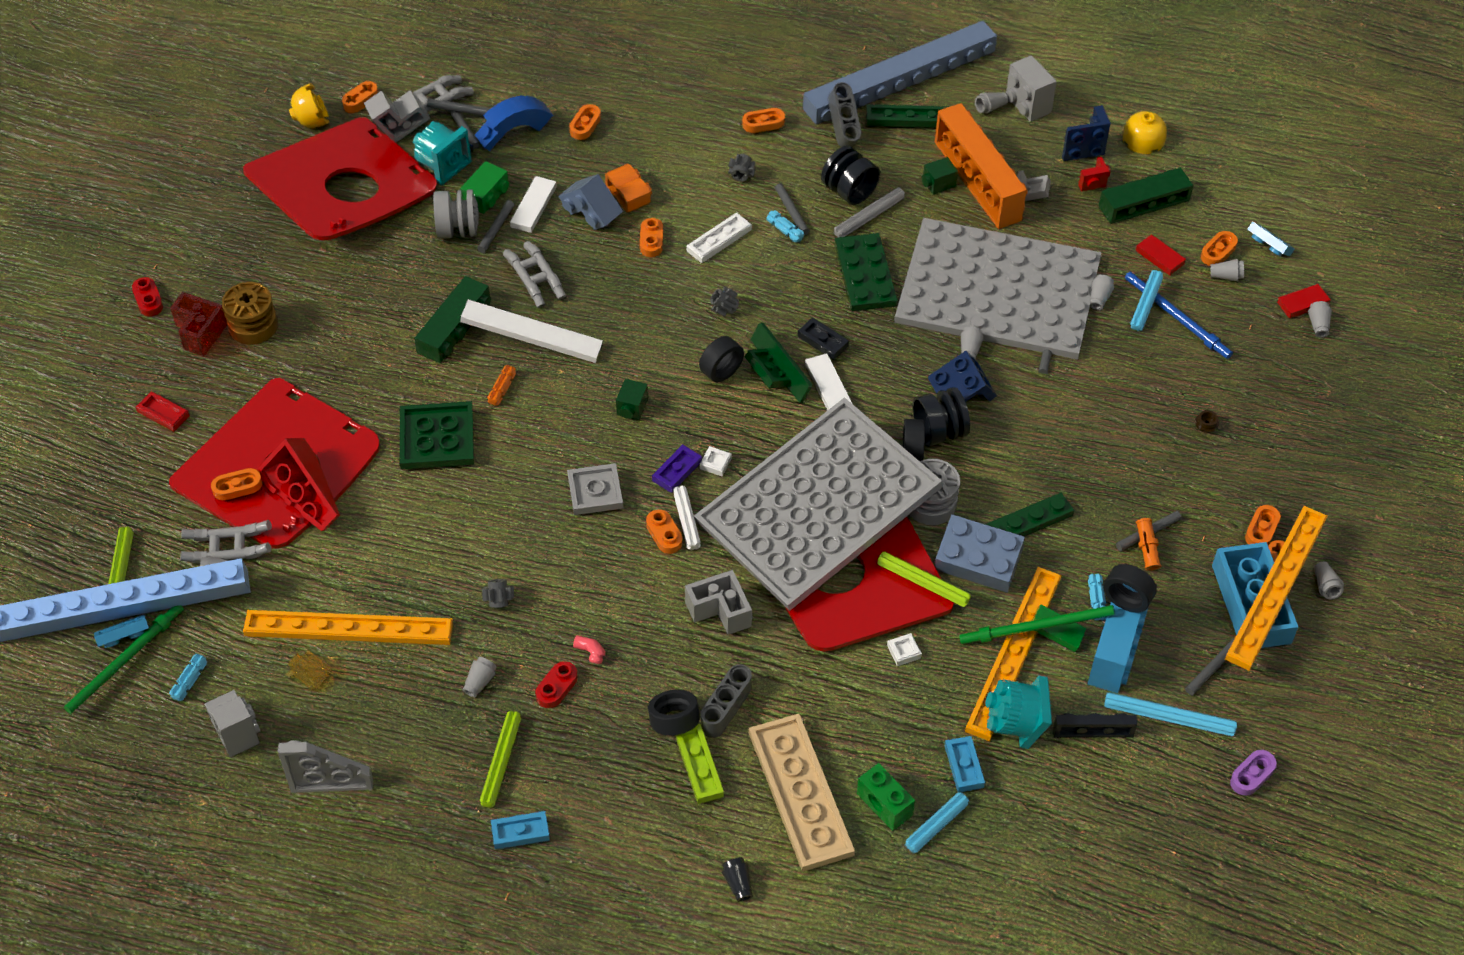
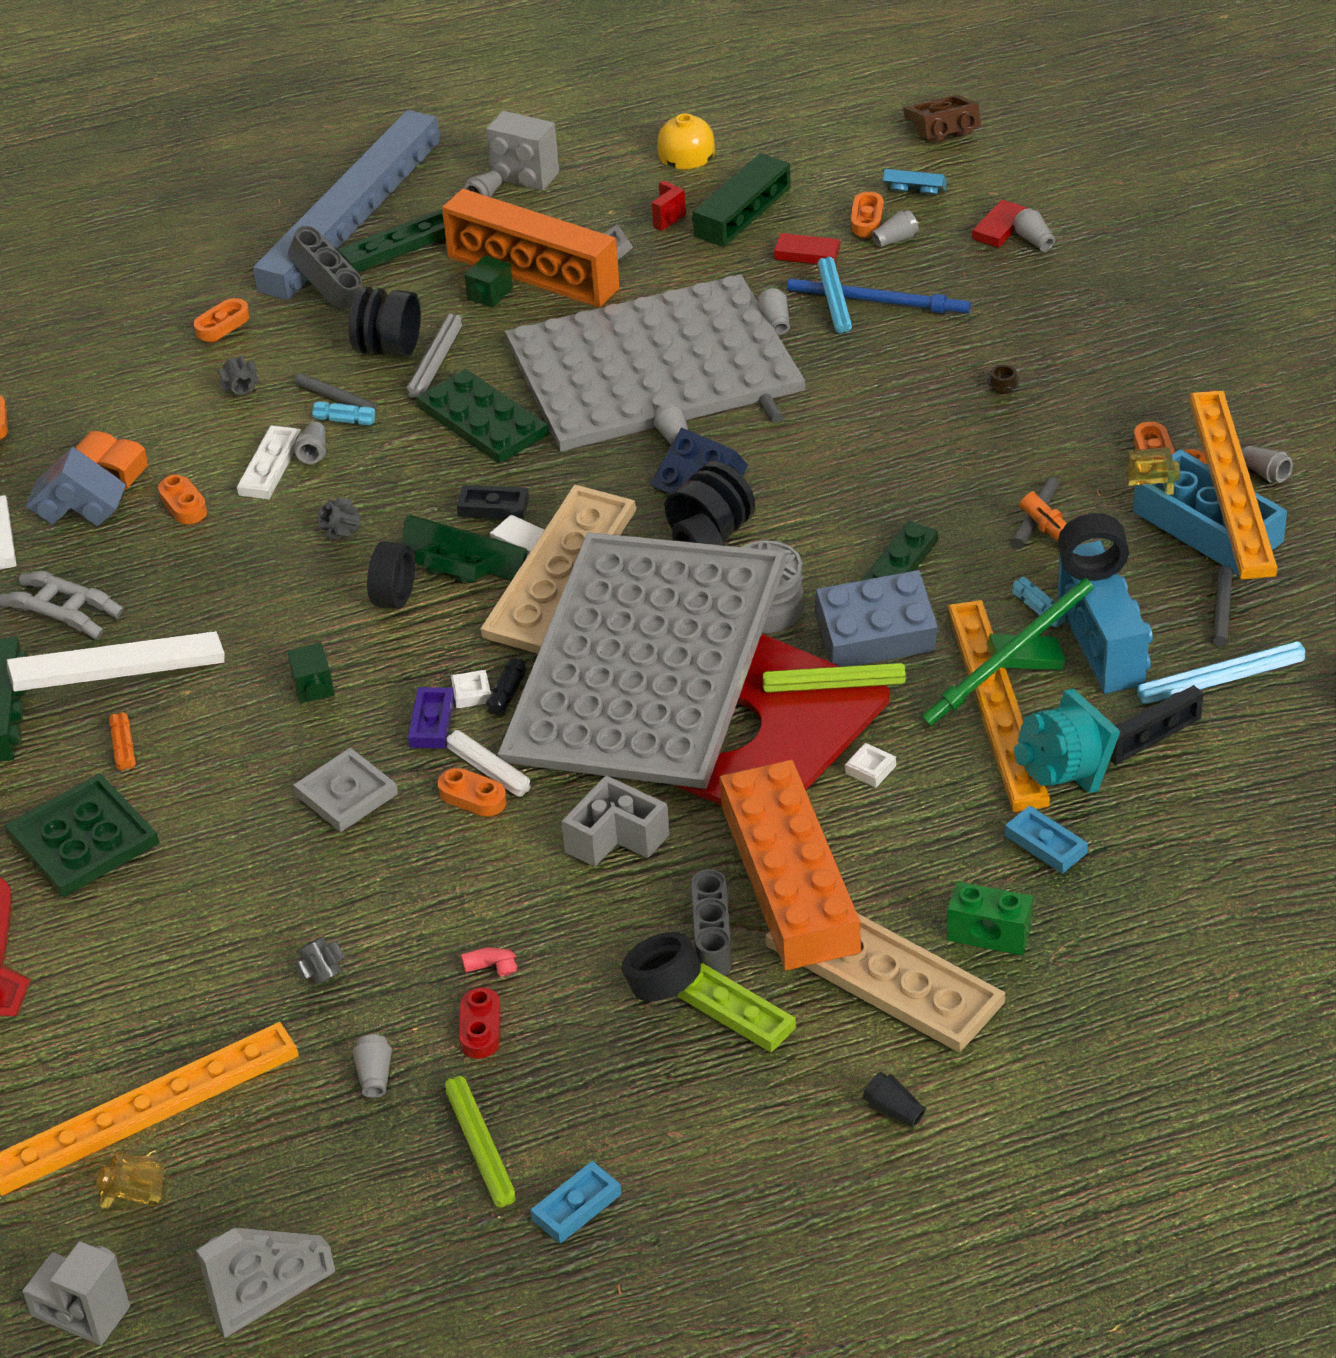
camera: 30 degrees left, 10 degrees down
medium azure axle [905,792,969,853] -> none
dark blue bracket [1062,105,1111,161] -> none
none -> light grey cone [294,422,326,464]
none -> tan plate [480,485,636,654]
none -> black axle [486,657,527,715]
none -> orange brick [720,760,861,971]
none -> reddish brown plate [903,94,981,142]
none -> clear yellow bracket [1126,447,1180,495]

